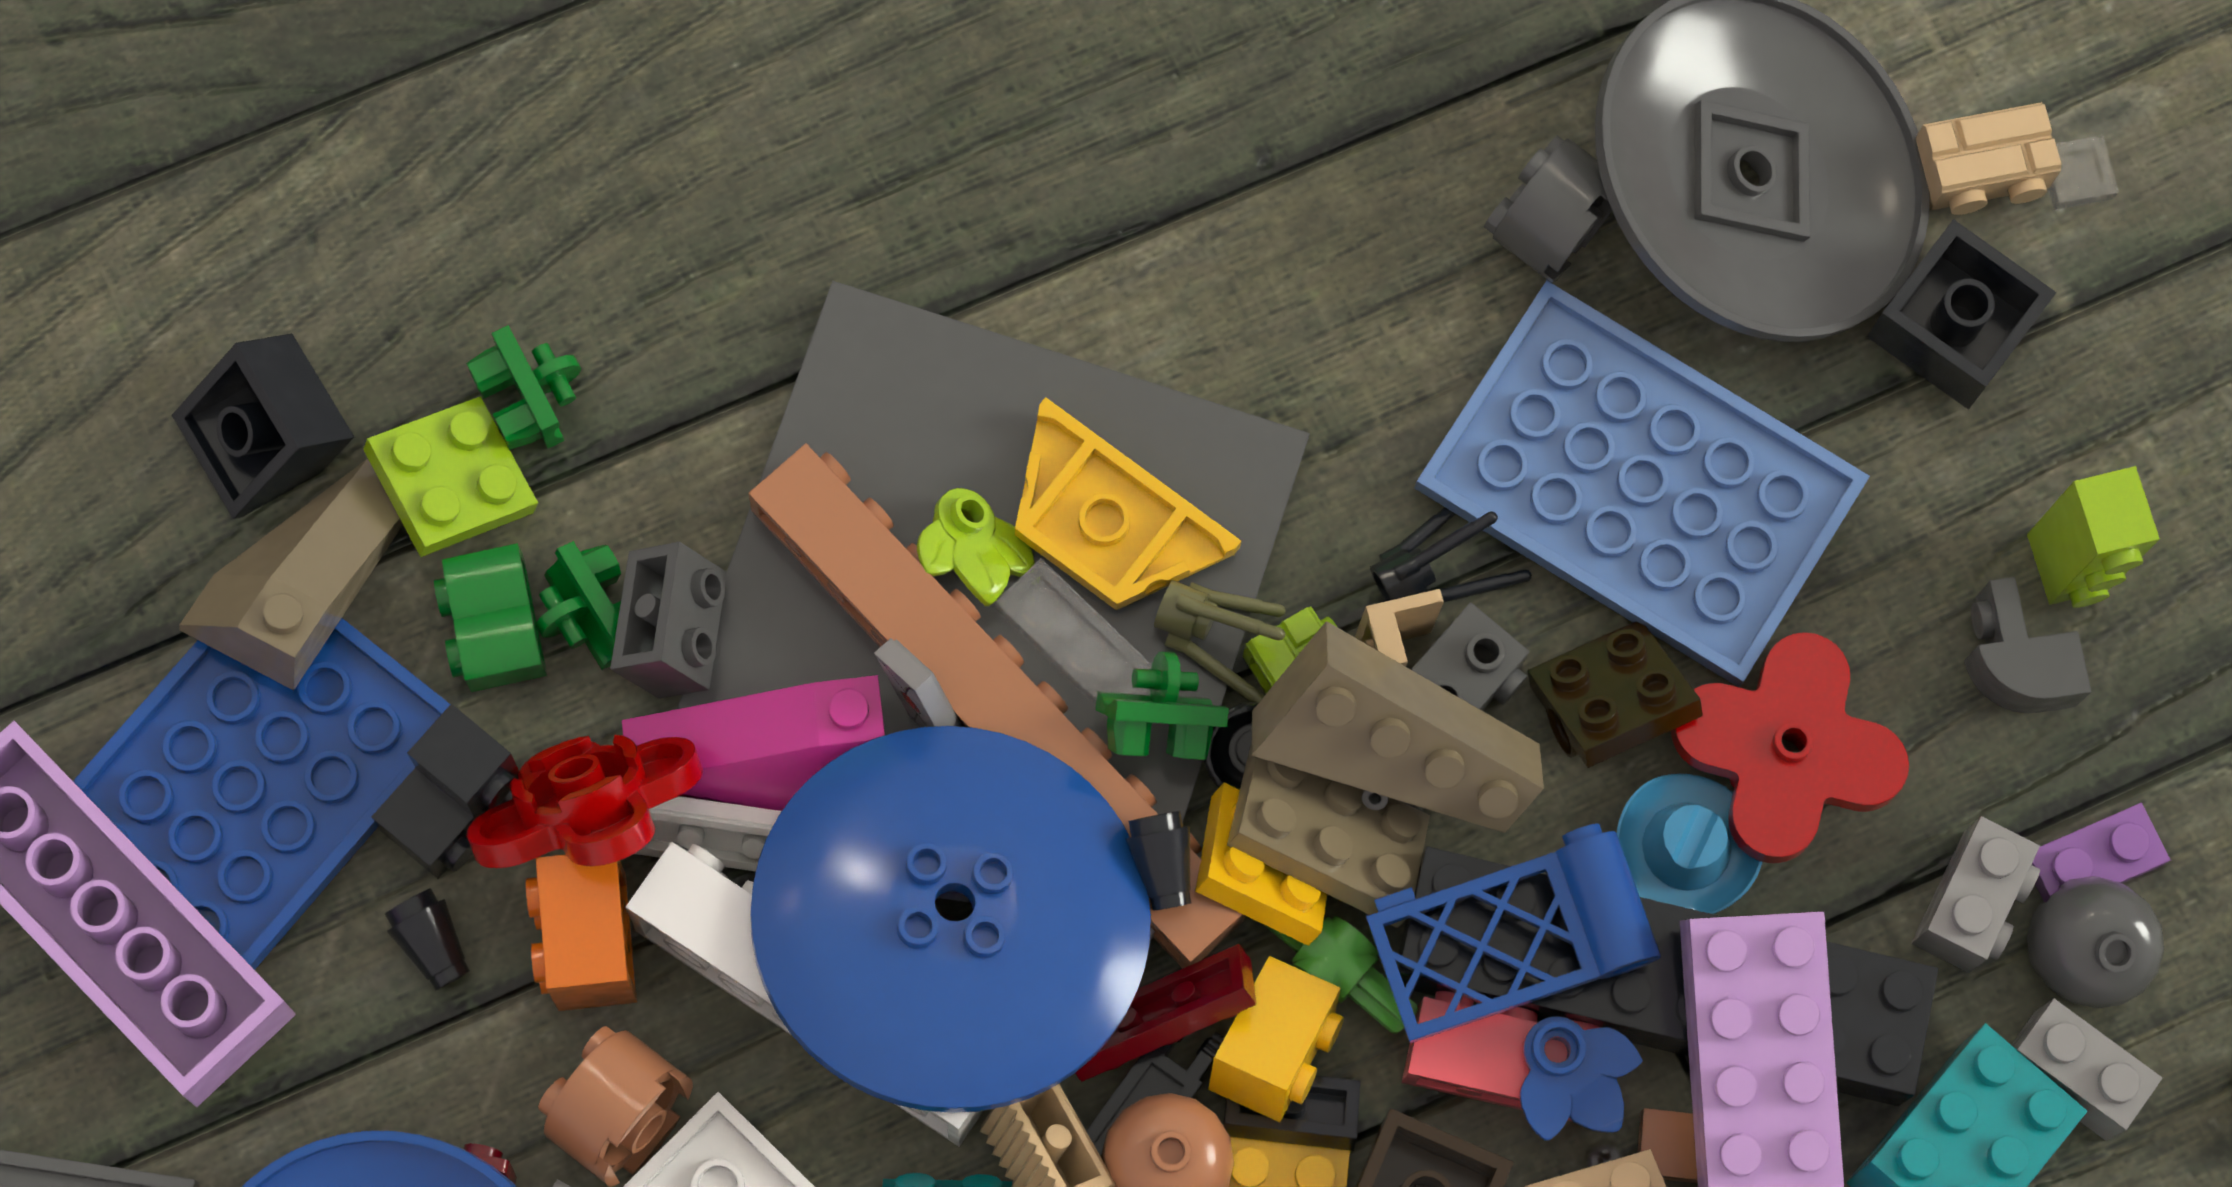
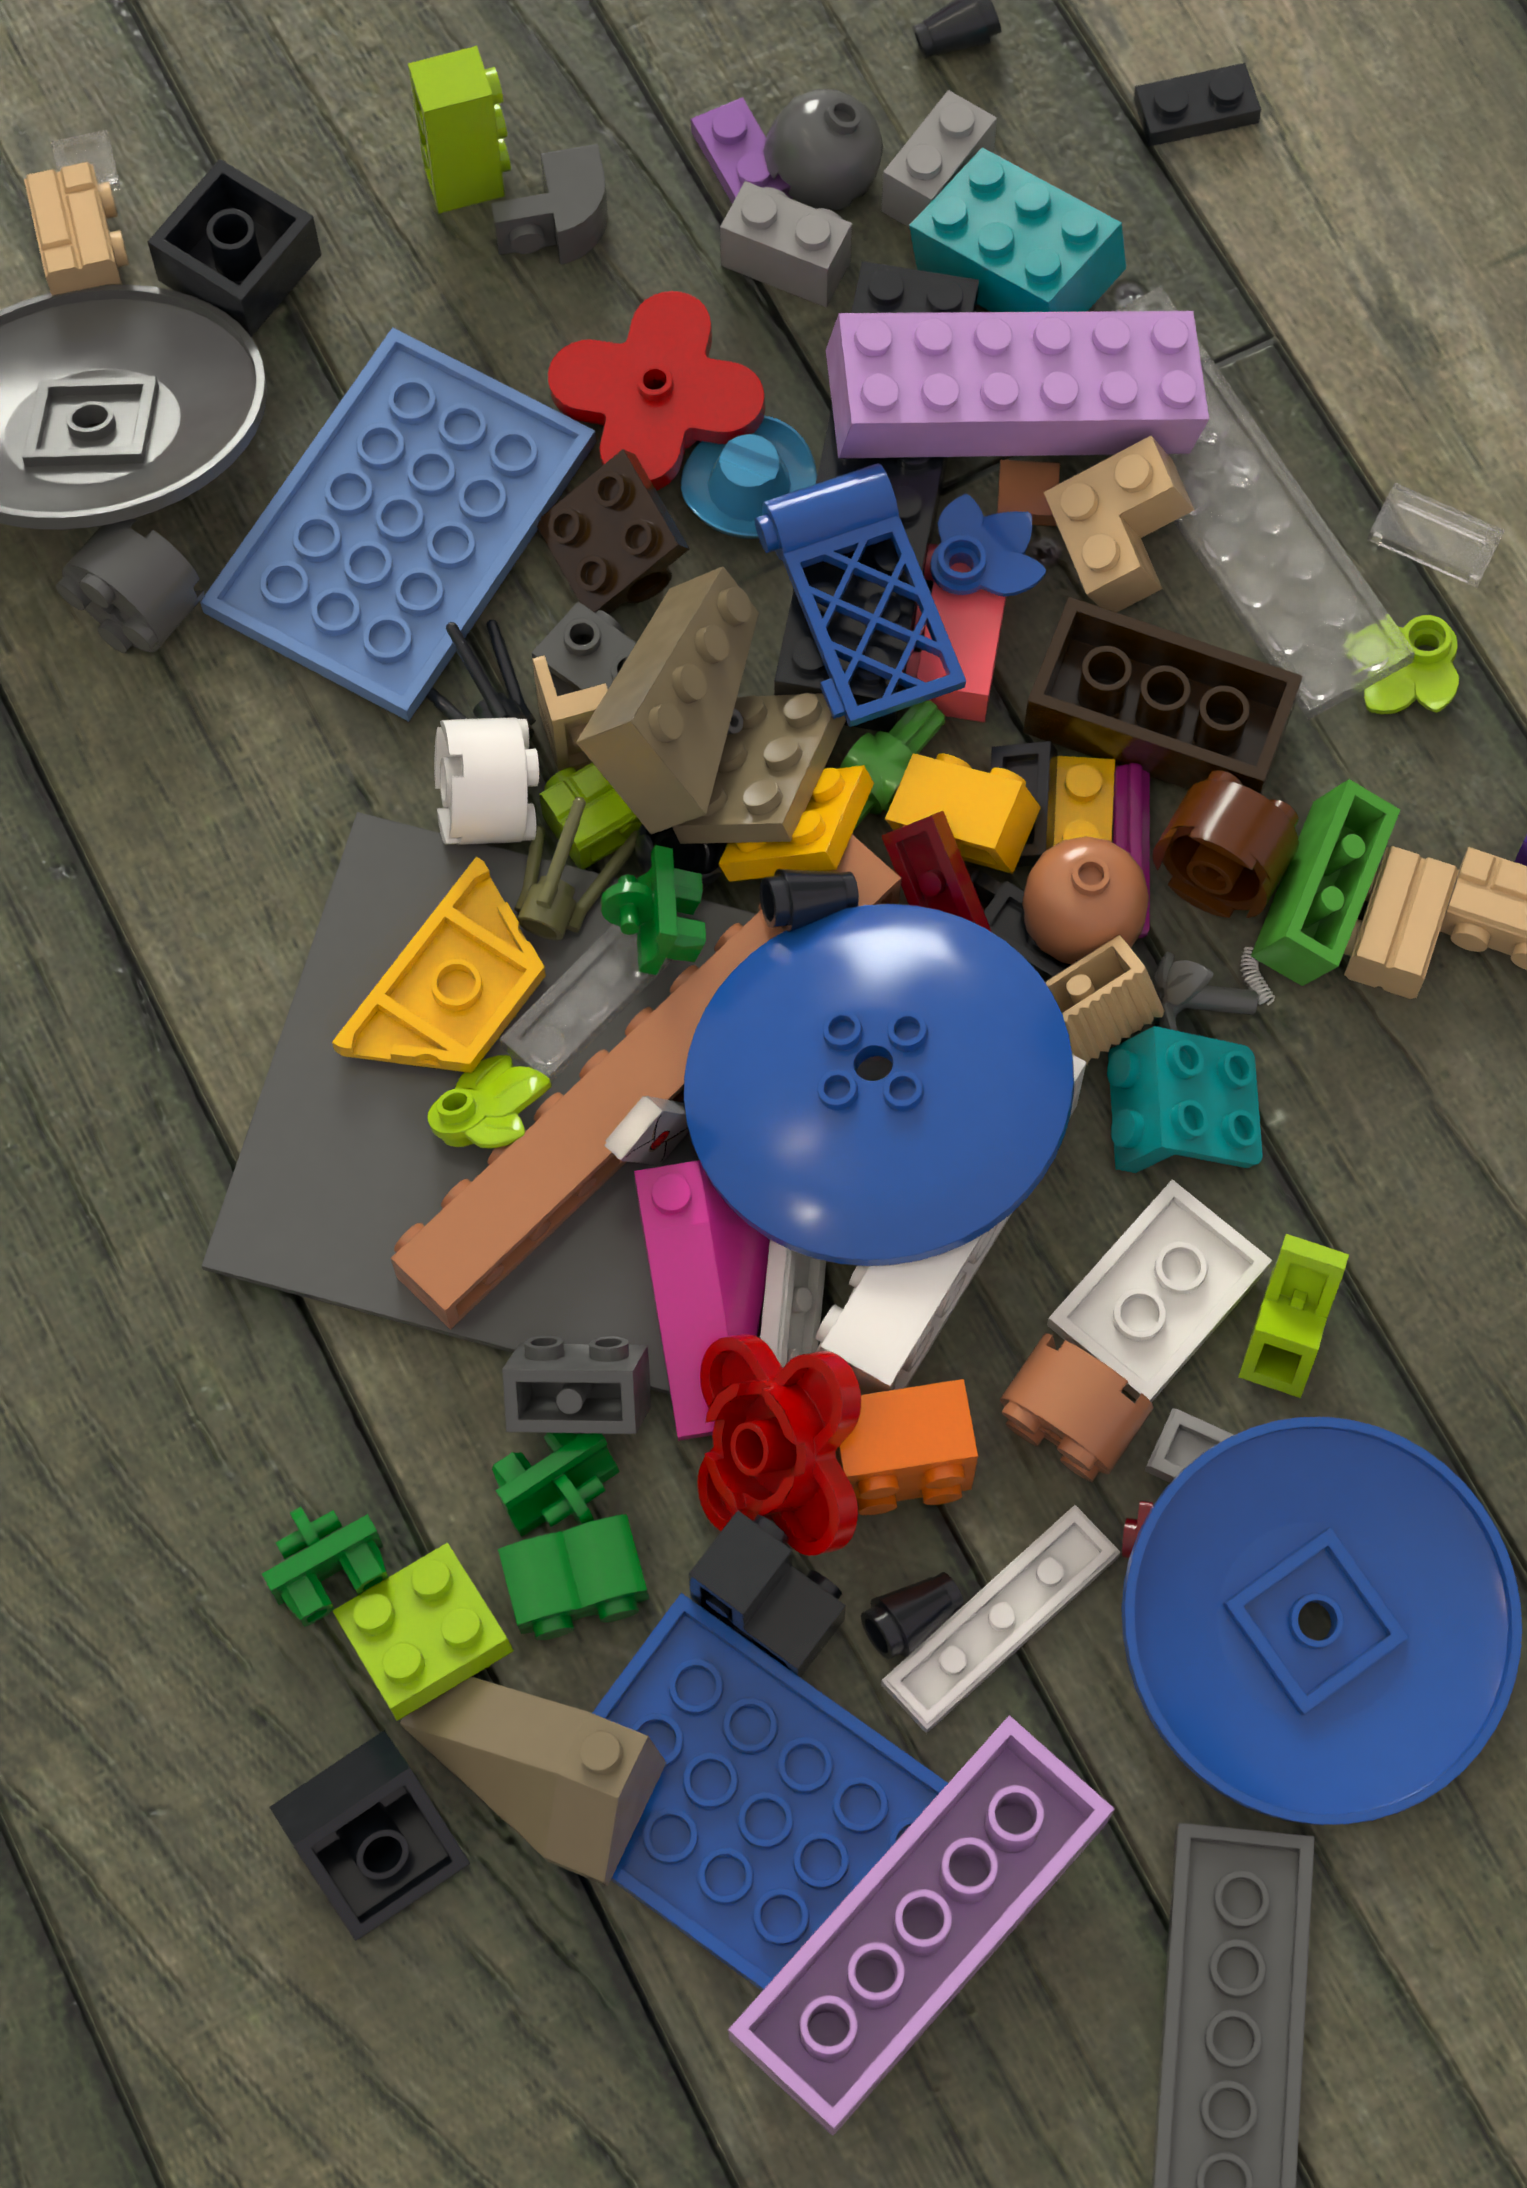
camera: 85 degrees left, 5 degrees down
none -> white brick [434,718,539,845]
none -> white tile [881,1505,1121,1734]

